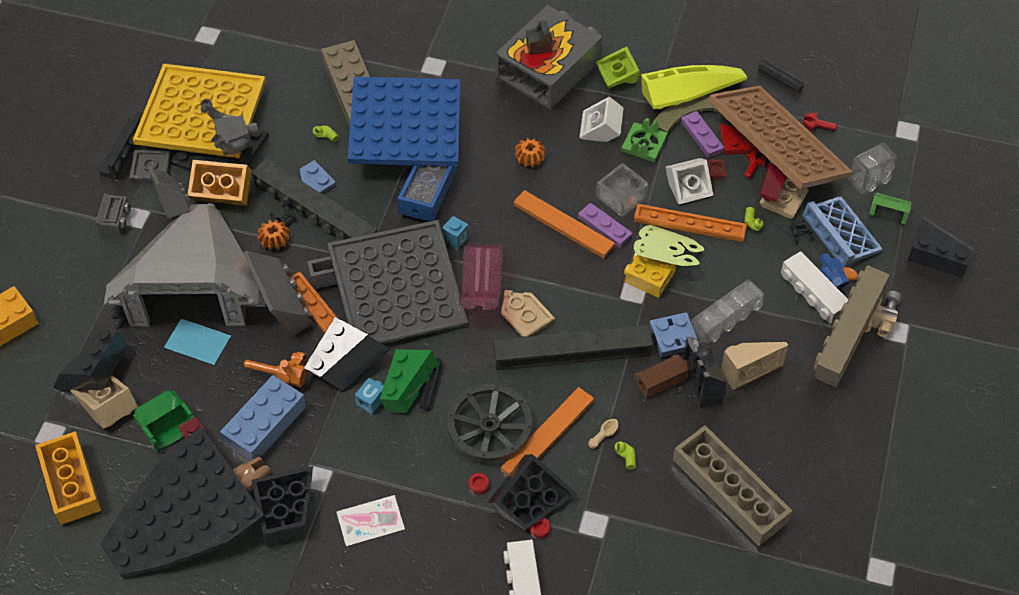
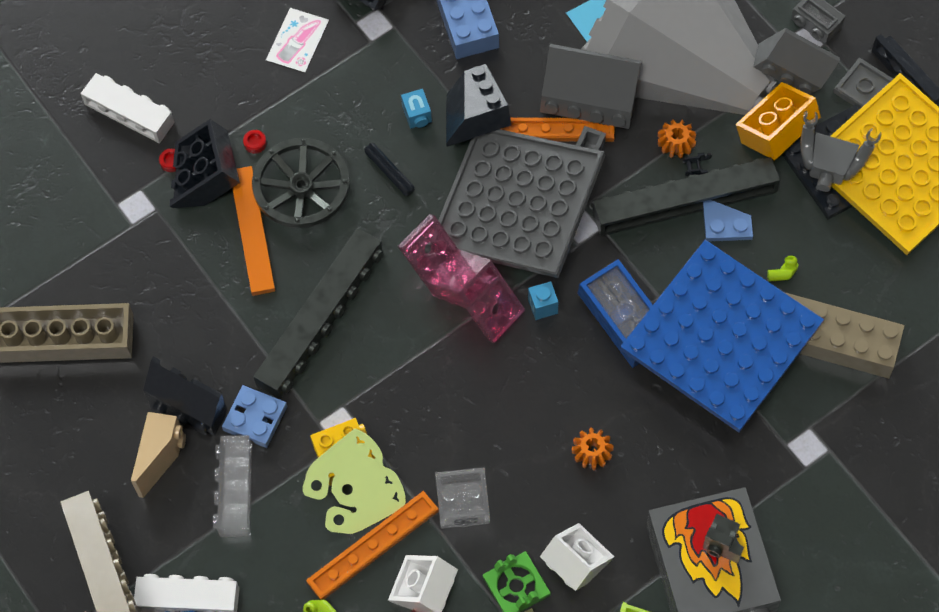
camera: 130 degrees right, 10 degrees up
orange piece [244,352,307,388] -> none
green wedge [380,349,440,413] -> none
tan tile [501,290,555,337] -> none
orange tile [514,190,615,259] -> none
medium lavender plate [578,203,632,248] -> none
tan piece [588,419,618,449] -> none
lime arm [614,441,636,470] -> none
reddish brown brick [634,354,689,399] -> none

